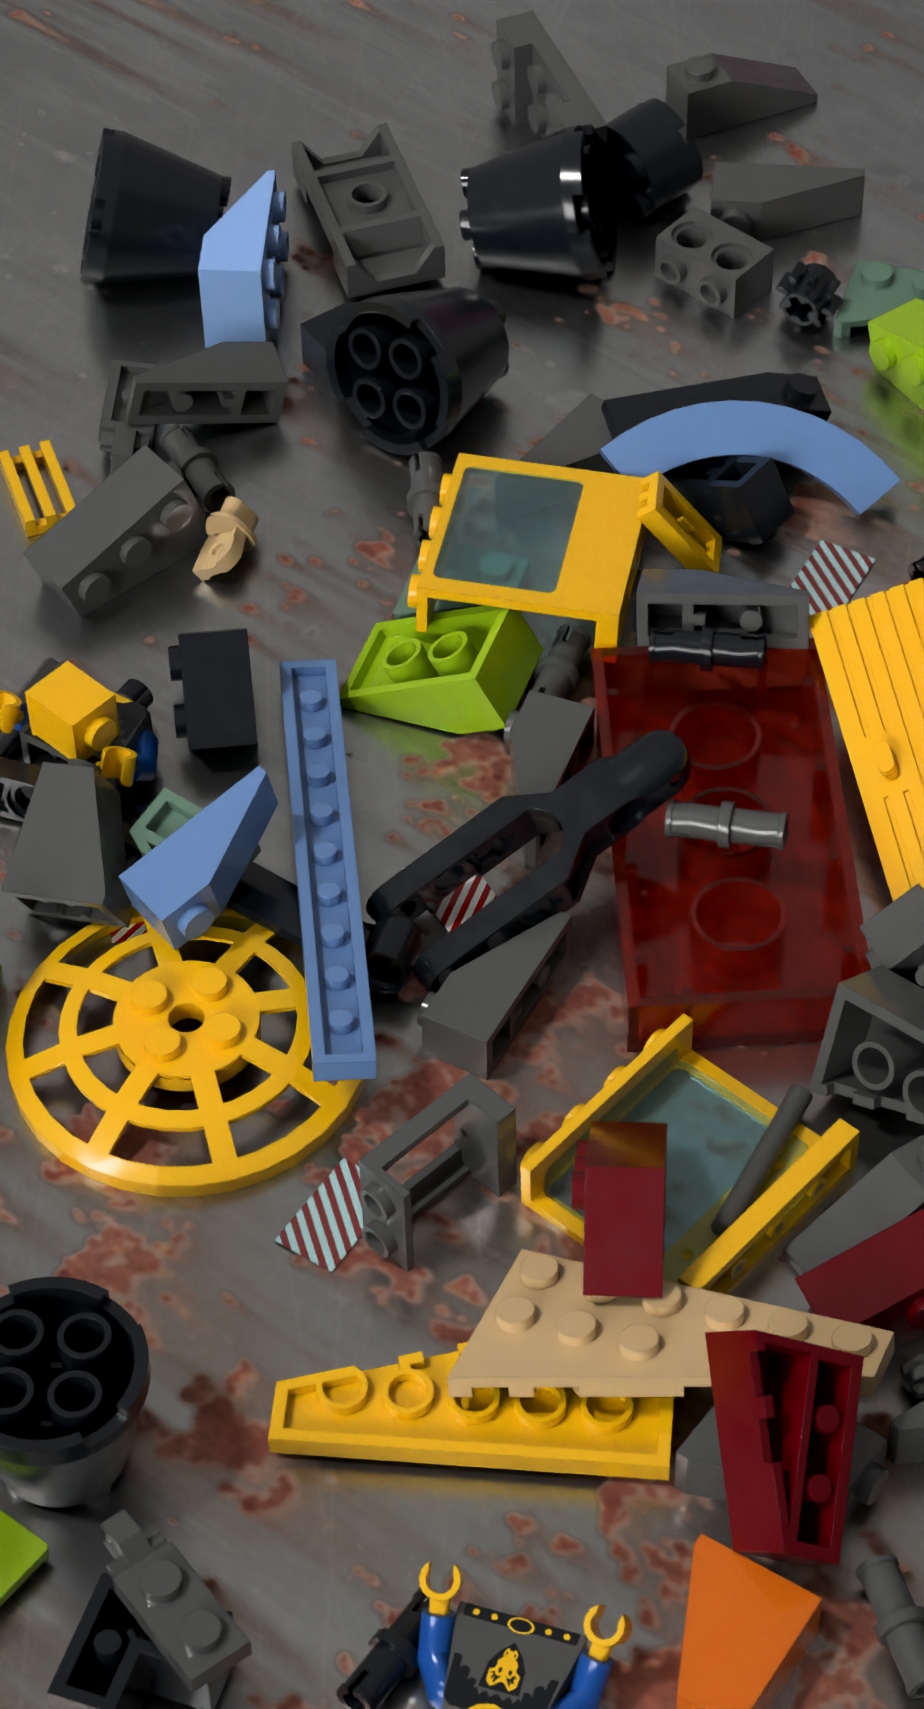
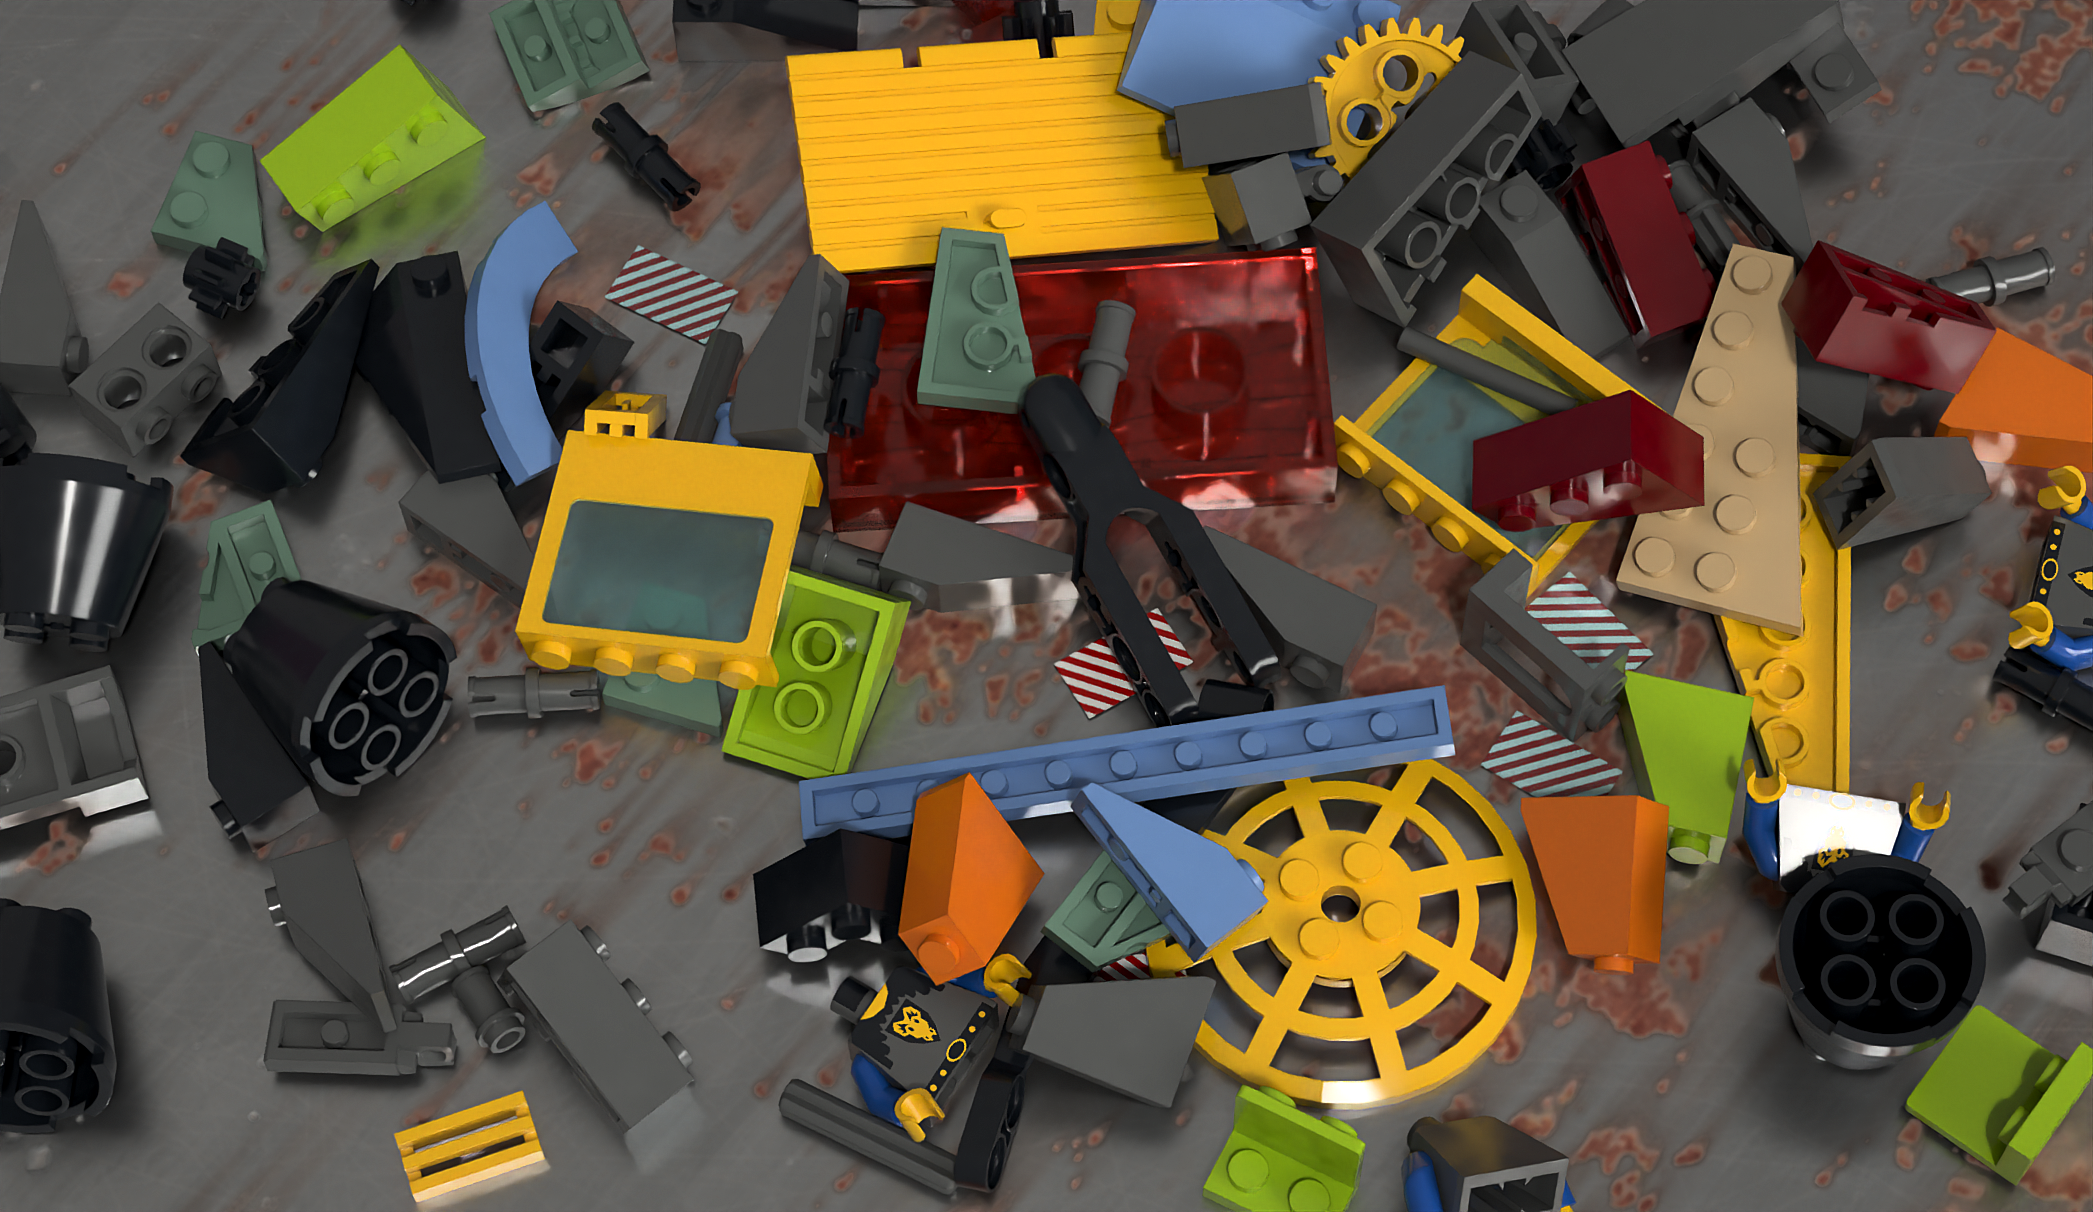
camera: 90 degrees left, 15 degrees up
yellow brick [25,660,121,760] -> none
tan piece [192,496,259,581] -> none
light blue slope [198,170,289,348] -> none
none -> black wedge [180,258,380,494]
none -> sand green wing [191,499,302,658]
none -> orange slope [898,772,1045,986]
none -> sand green wing [917,227,1036,414]
none -> orange slope [1520,795,1669,975]
none -> clear light blue sticker [1524,572,1653,674]
none -> lime slope [1618,670,1754,864]
none -> torso [1742,758,1951,894]
none -> dark grey slope [1813,437,1992,550]

